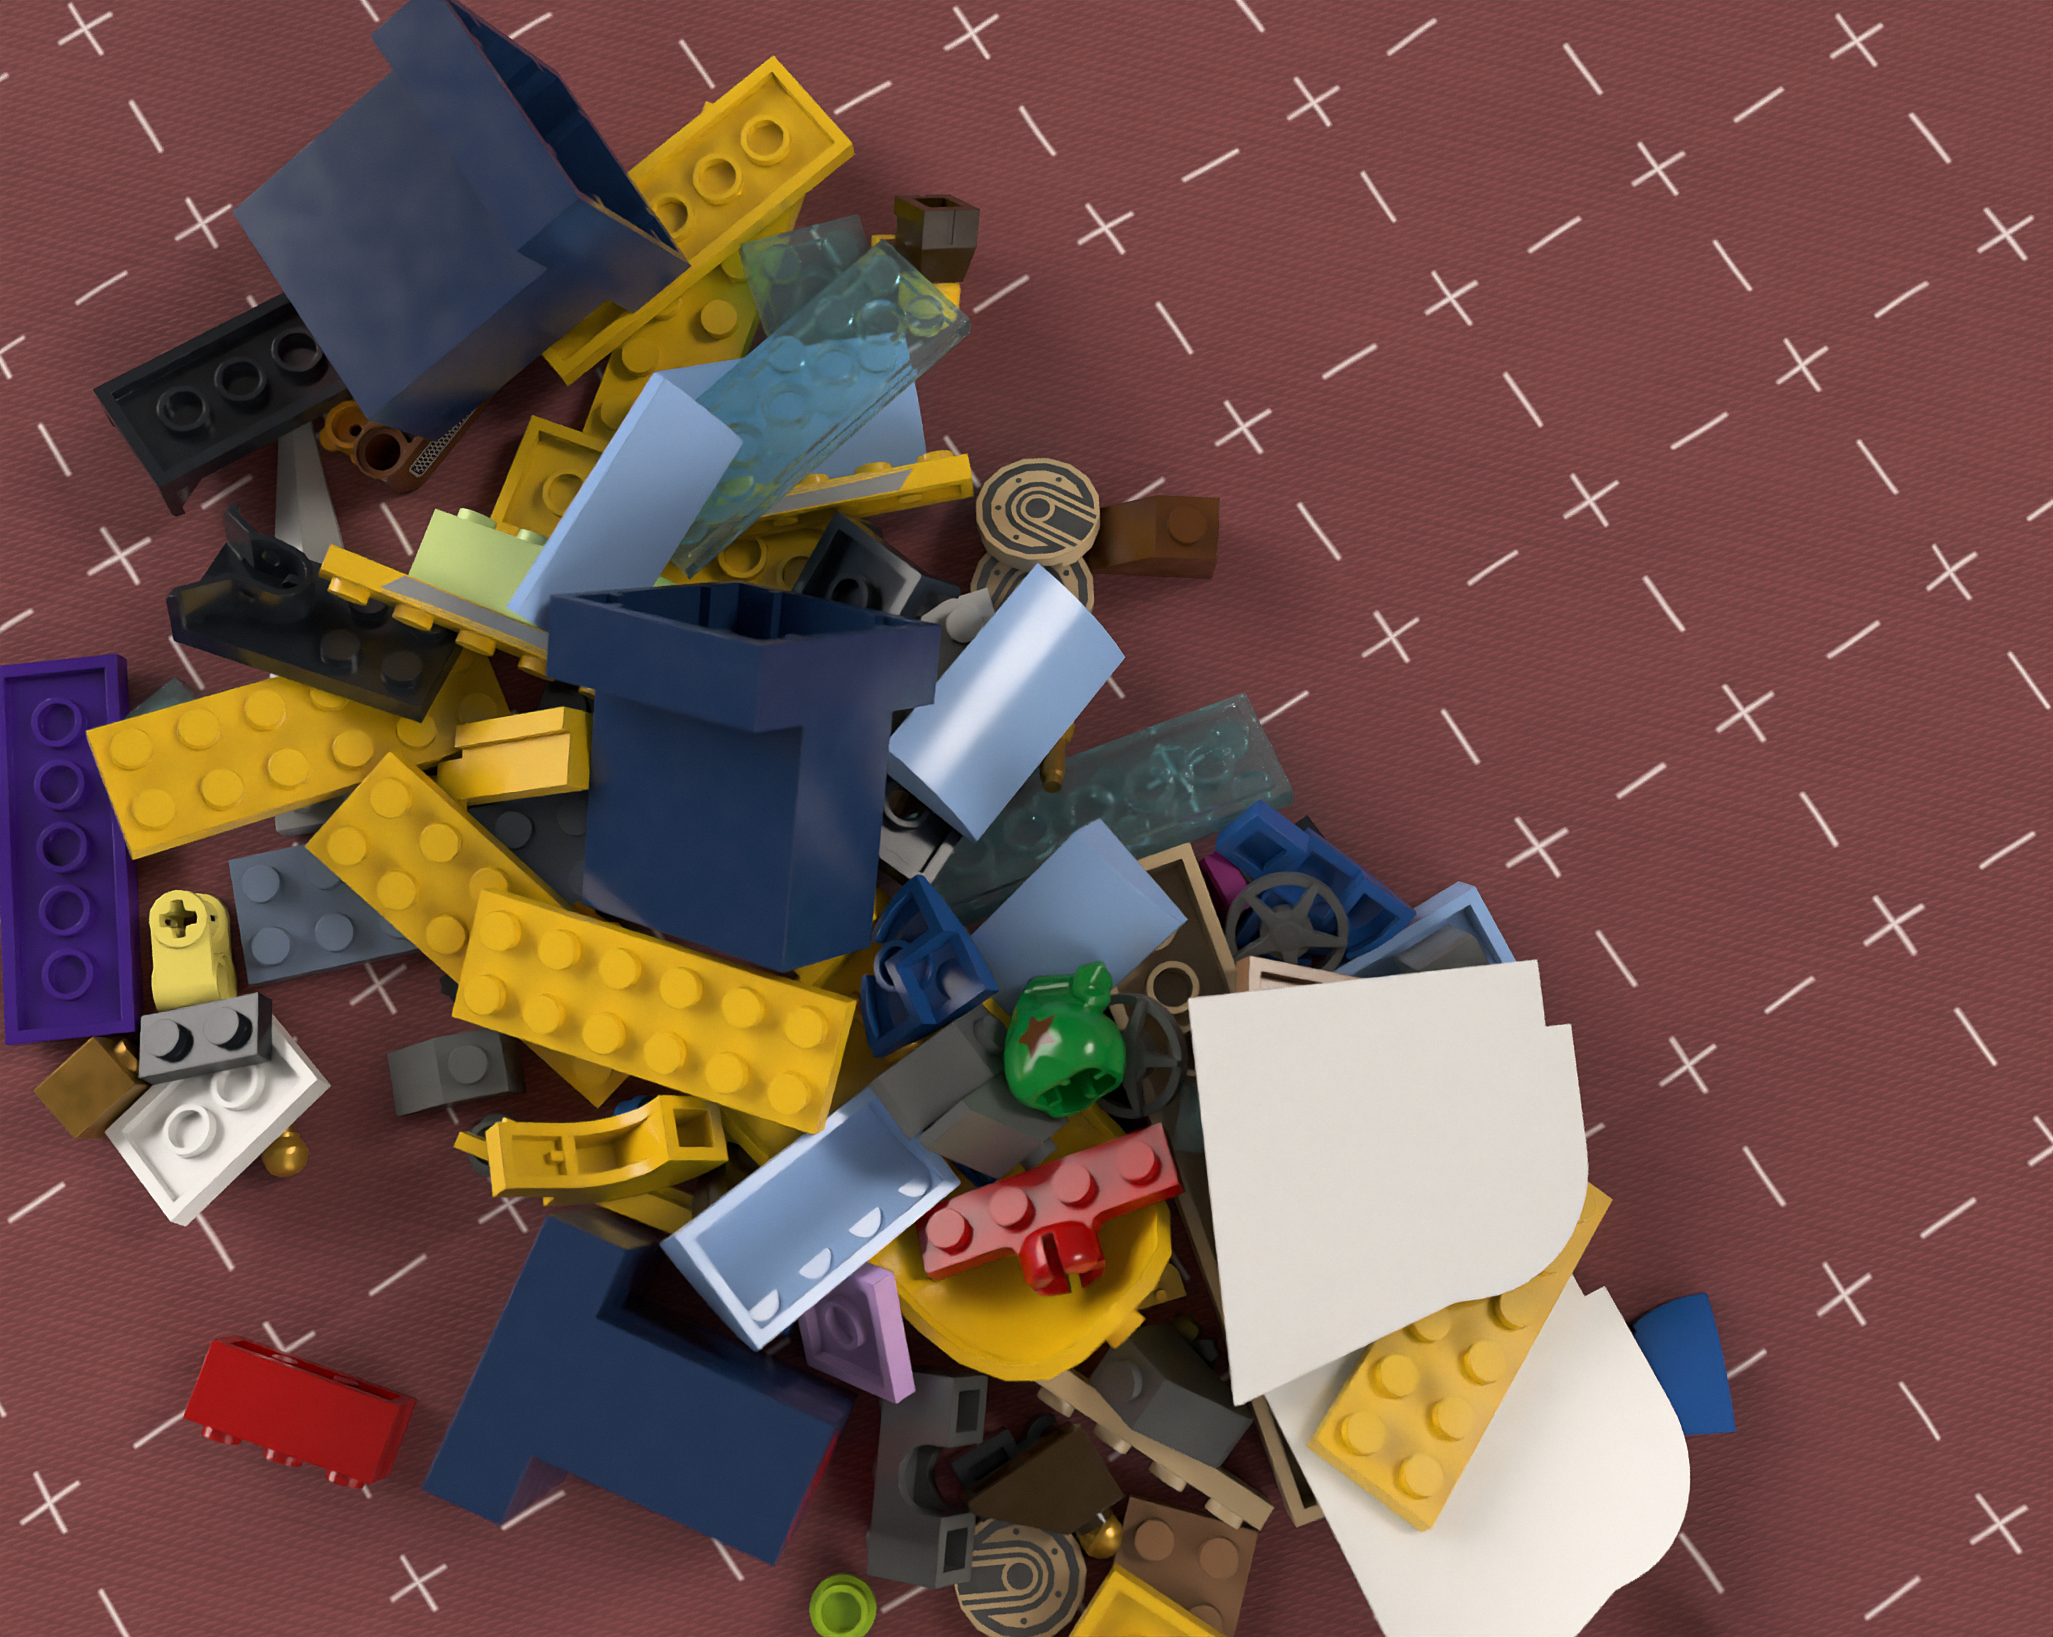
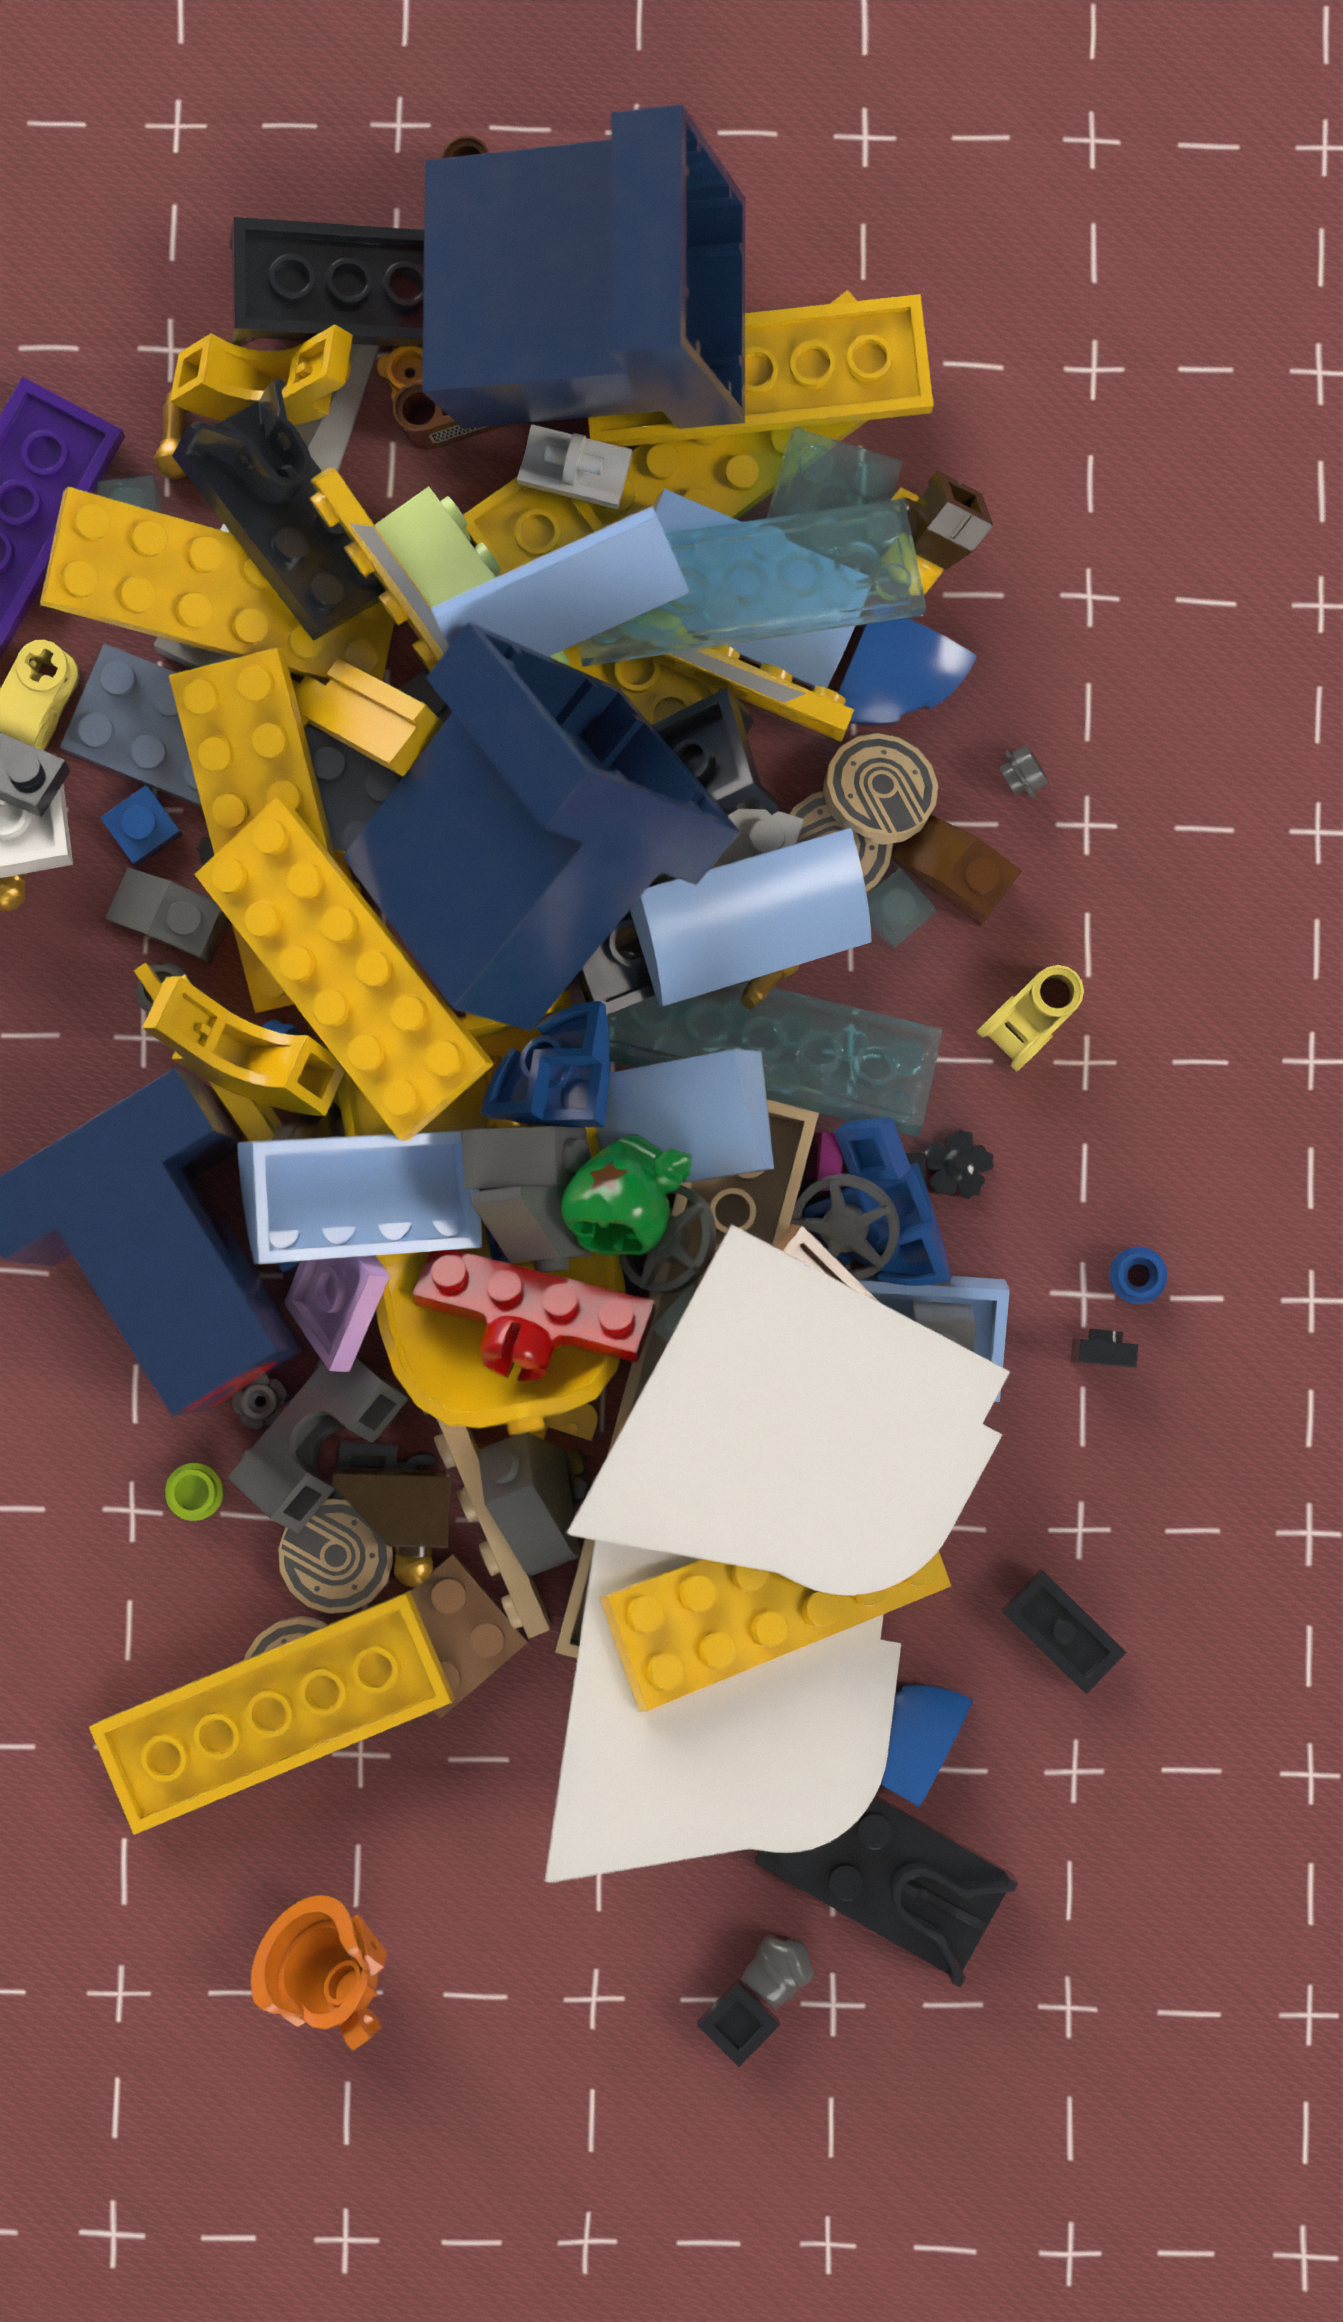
camera: 30 degrees right, 5 degrees up
none -> blue plate [100,785,183,867]
none -> piece [154,392,187,480]
none -> yellow arch [170,324,353,425]
none -> dark grey plate [232,1374,289,1430]
none -> white hips [517,424,632,509]
none -> black plate [755,1795,1019,1987]
none -> blue brick [838,604,977,726]
none -> clear light blue plate [867,868,938,950]
none -> black plant [924,1129,994,1199]
none -> light yellow piece [976,965,1084,1072]
none -> dark grey plate [1000,744,1049,799]
none -> black plate [1000,1569,1127,1694]
none -> black plate [1071,1329,1138,1368]
none -> blue plate [1109,1247,1168,1304]

